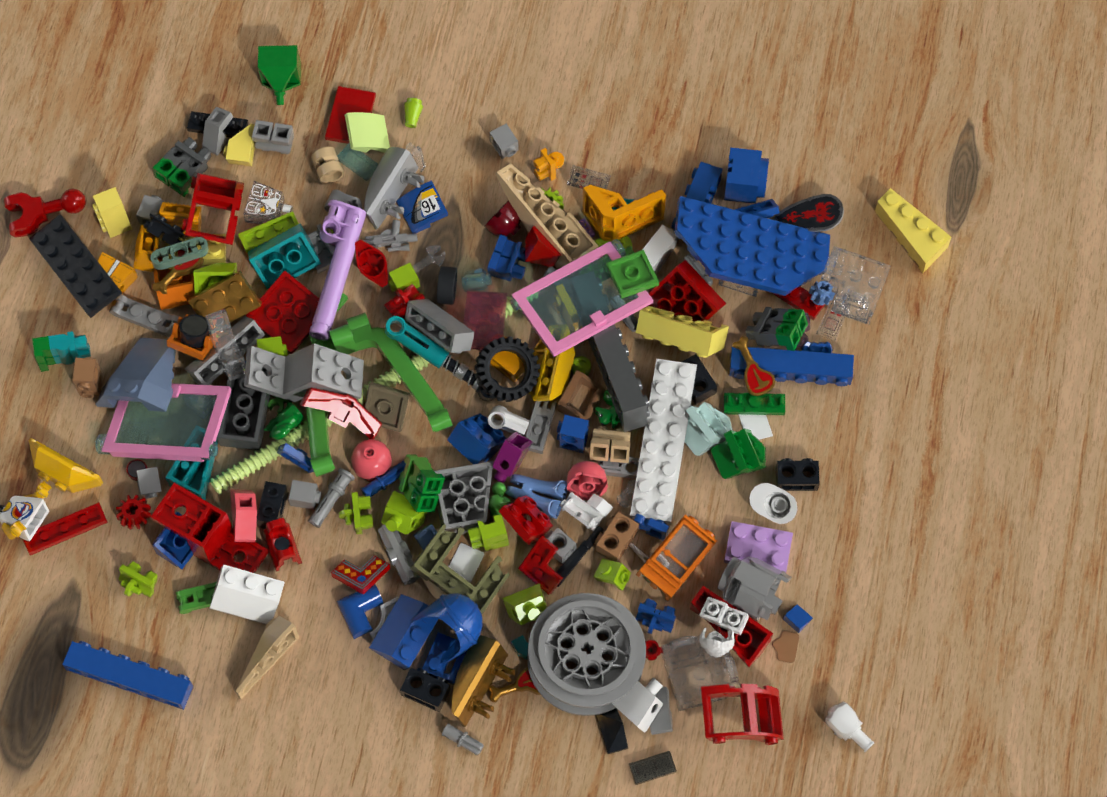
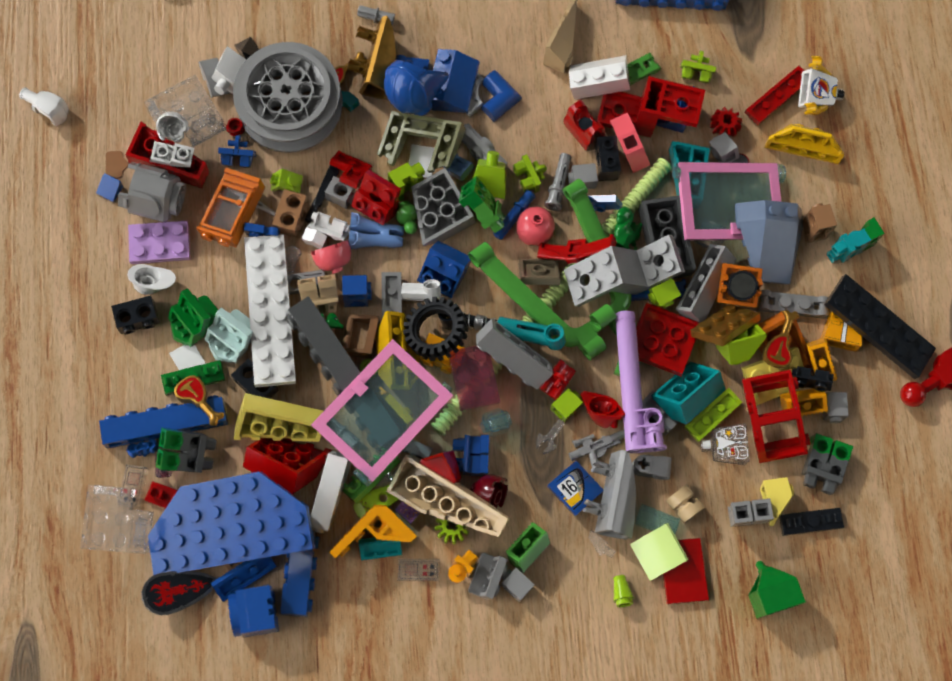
camera: 155 degrees right, 5 degrees up
light yellow wedge [92,187,132,238] -> none
sand green beam [150,237,209,270] -> none
light grey slope [202,107,233,156] -> none
clear arch [205,309,246,381] -> none
red tile [331,555,390,595] -> none
black brick [400,668,450,713] -> none
black tyre [437,266,457,305] -> none
magenta torso [492,432,533,482] -> none
lime torso [502,584,547,625] -> none
bright green tile [606,250,659,299] -> none
clear smoke tile [629,751,677,785] -> none
red window [701,684,784,745] -> none
medium blue gear [808,281,835,305] -> none
light yellow wedge [875,188,952,273] -> none
none -> light grey bracket [468,553,508,599]
none -> bright green brick [506,522,551,573]

